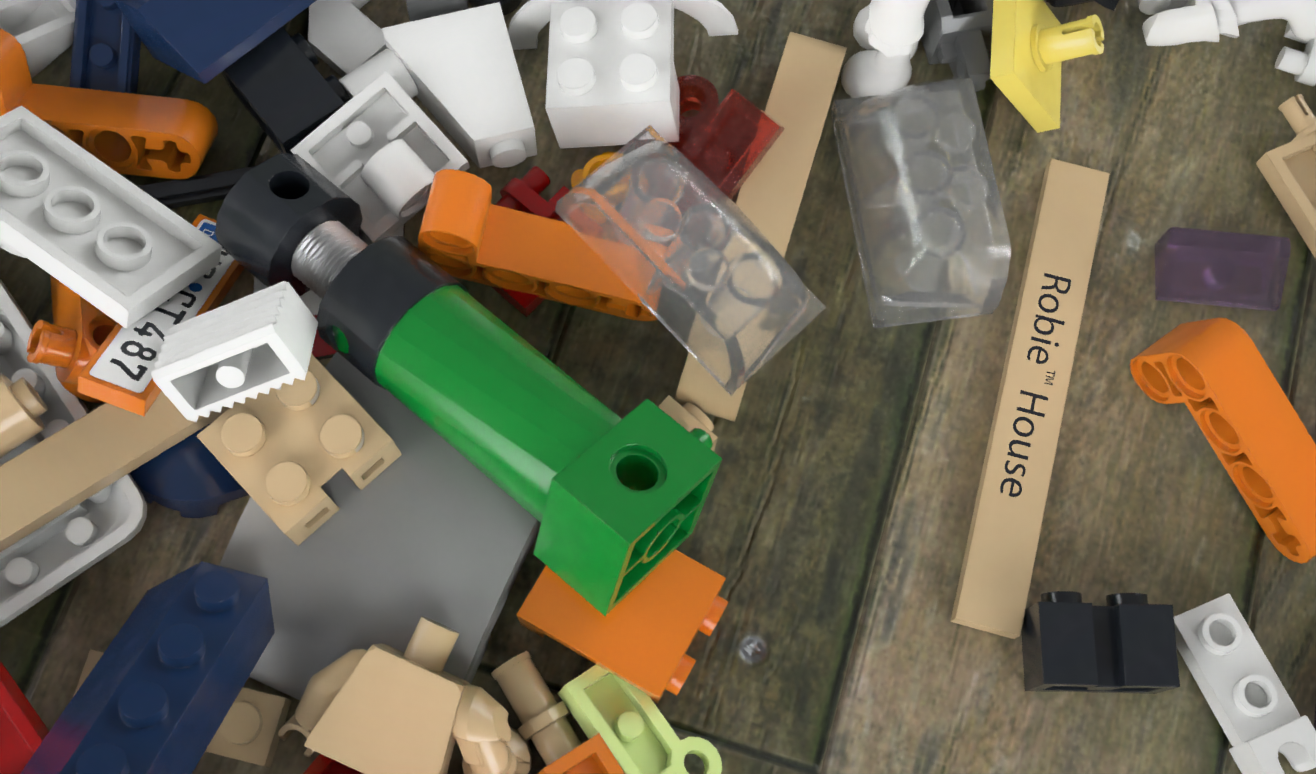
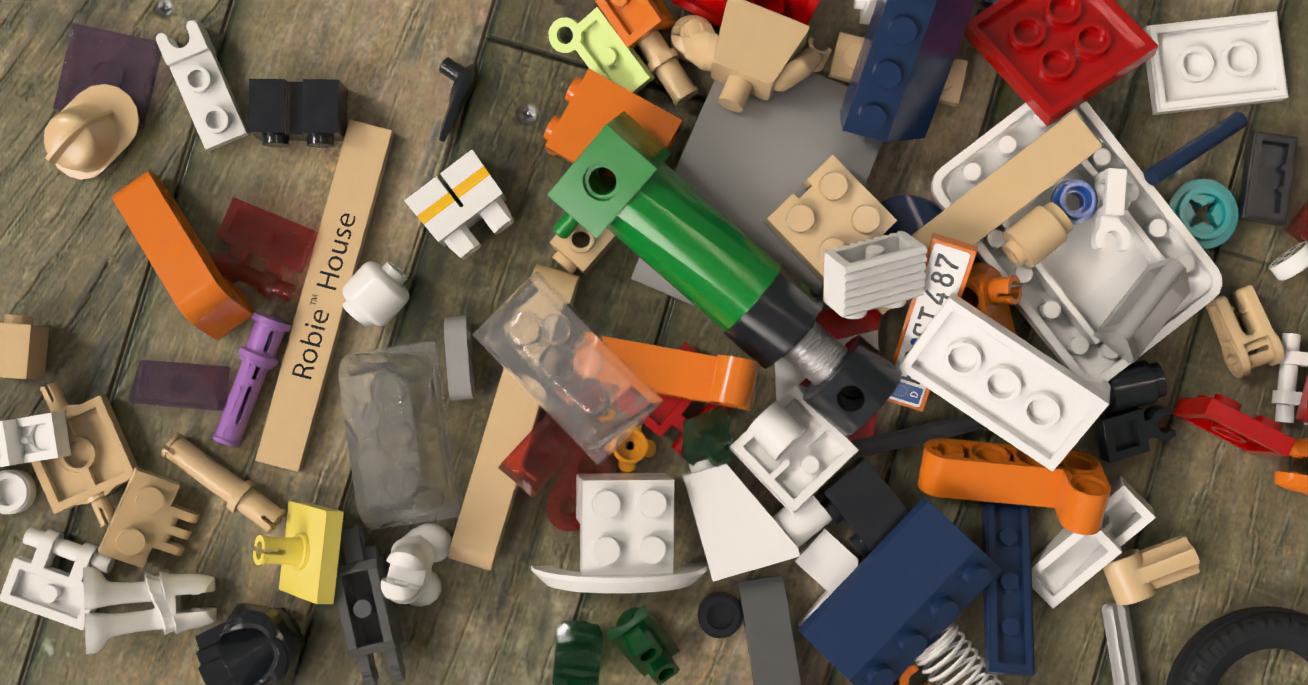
camera: 175 degrees left, 15 degrees up
none -> tan hinge [98,466,200,568]
none -> tan pin [161,433,286,534]
none -> clear red plate [210,197,318,301]
none -> medium lavender pin [212,311,292,448]
none -> white head [342,261,409,328]
none -> white hips [404,150,515,260]
none -> black bar [439,57,478,142]
none -> light grey beam [444,315,475,401]
none -> clear green tile [682,406,733,467]

